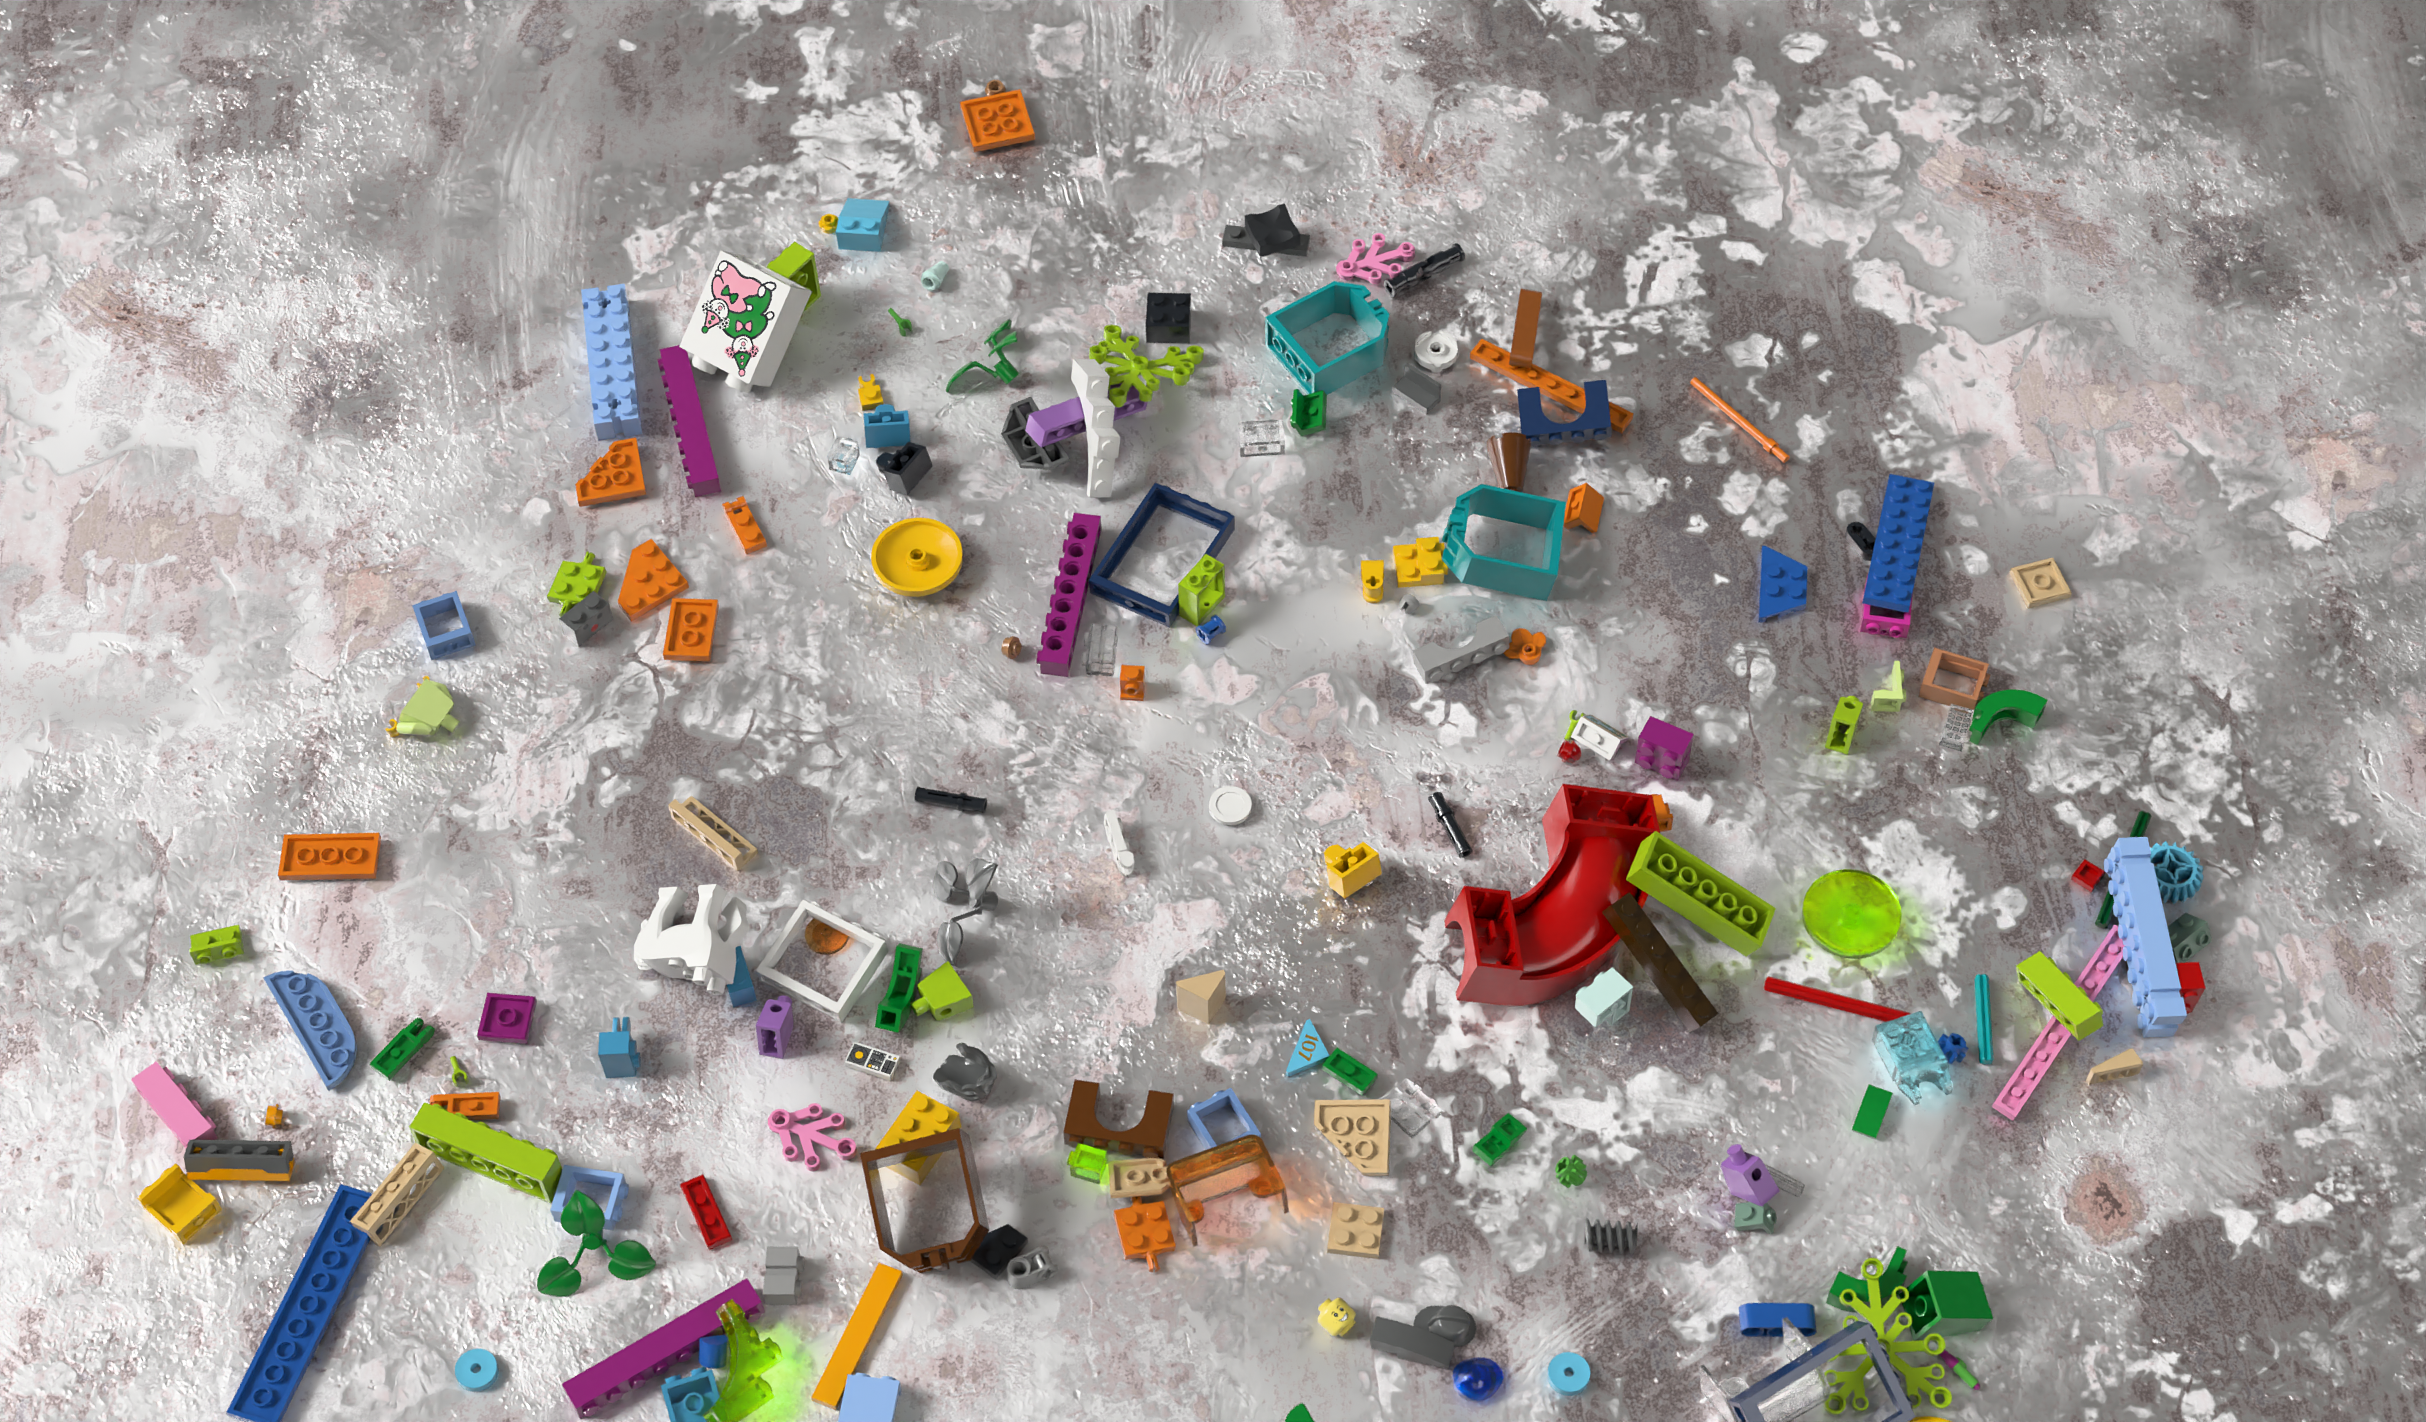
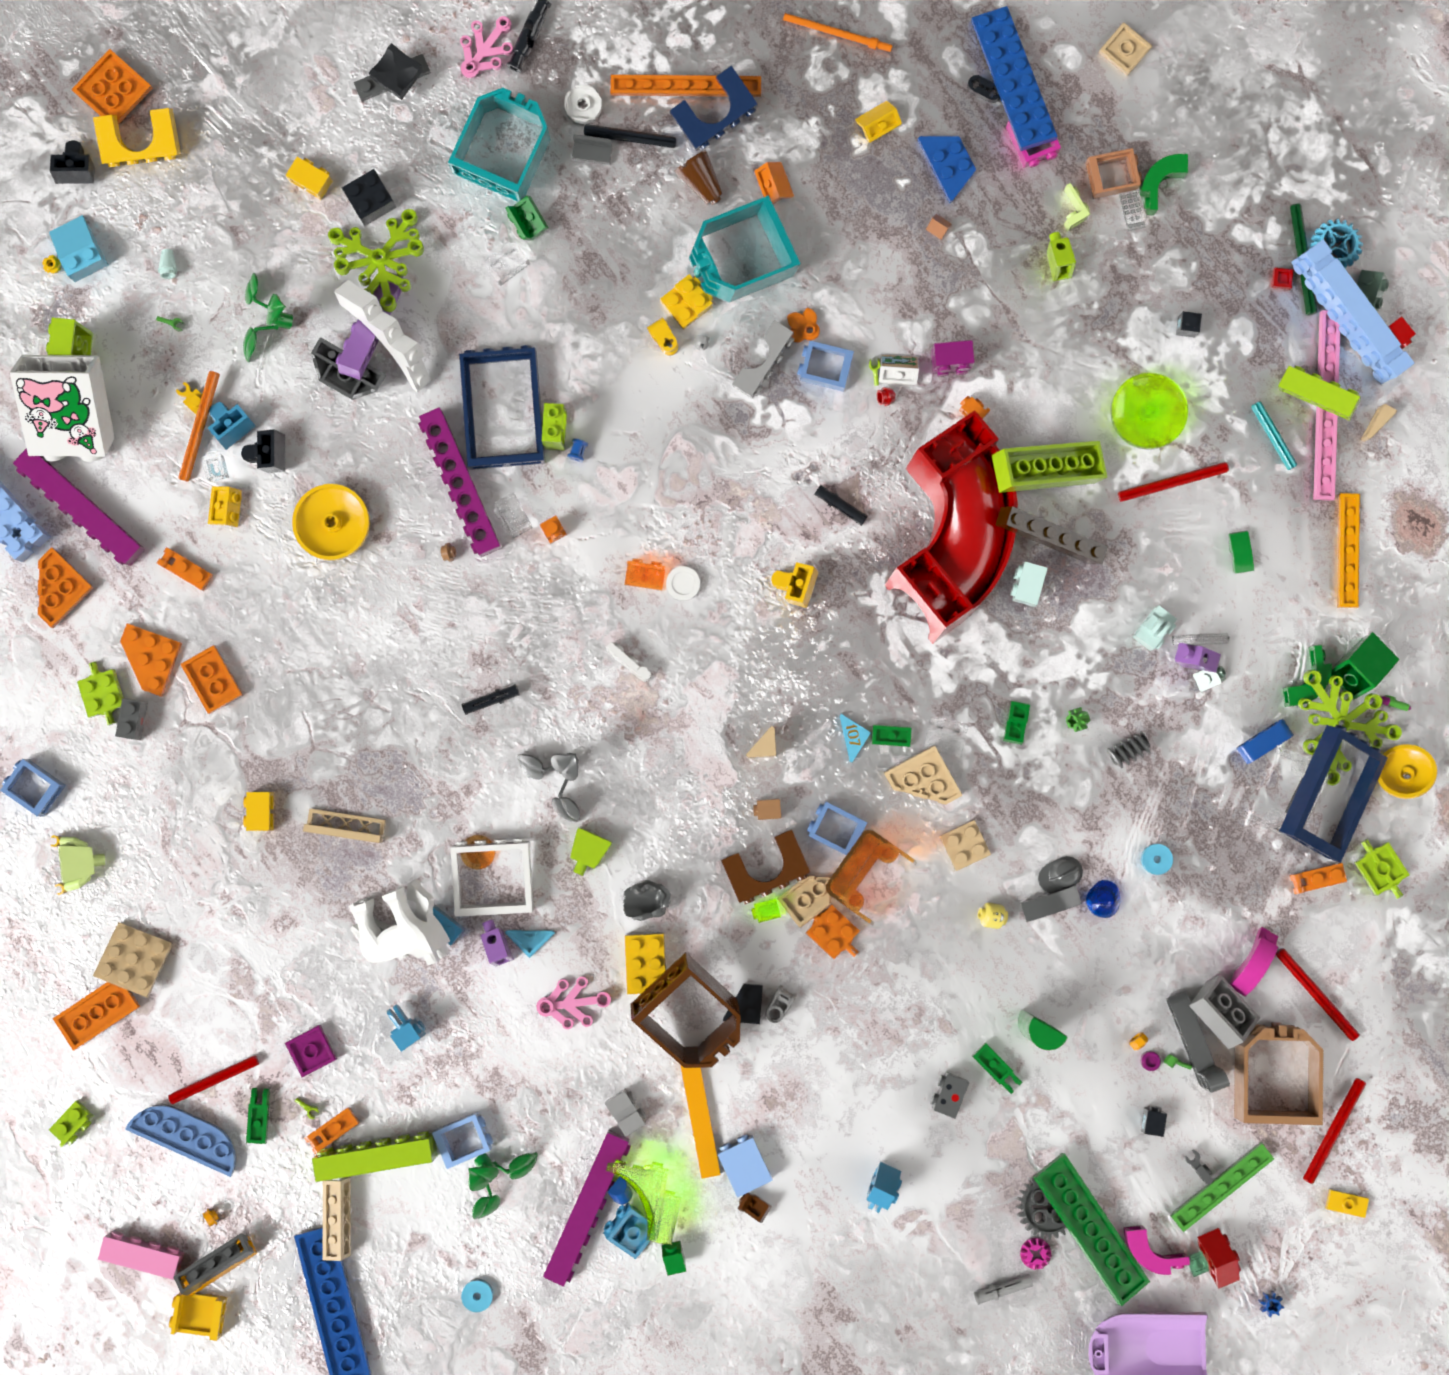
camera: 30 degrees left, 30 degrees up
red tile [680,1174,732,1250] -> none
tile [844,1042,900,1081] -> none
green arch [875,943,923,1033] -> none
medium nougat plate [985,80,1006,96] -> none
dark orange beam [1509,289,1542,369] -> none
clear light blue brick [1872,1011,1953,1105] -> none
blue gear [1935,1033,1969,1064] -> none
none -> black brick [50,140,95,184]
none -> yellow arch [93,108,181,167]
none -> tan plate [93,922,173,998]
none -> red axle [168,1055,259,1104]
none -> orange axle [178,371,220,482]
none -> yellow bracket [208,486,242,527]
none -> yellow piece [243,792,274,831]
none -> yellow piece [285,157,333,200]
none -> medium azure tile [505,930,555,958]
none -> black axle [583,124,676,148]
none -> clear orange bracket [624,558,666,591]
none -> medium nougat brick [753,799,781,820]
none -> medium blue window [797,340,854,392]
none -> yellow panel [855,101,902,143]
none -> nougat slope [926,214,952,240]
none -> light aqua brick [1132,605,1177,651]
none -> black brick [1176,311,1202,338]
none -> light orange tile [1337,493,1360,608]

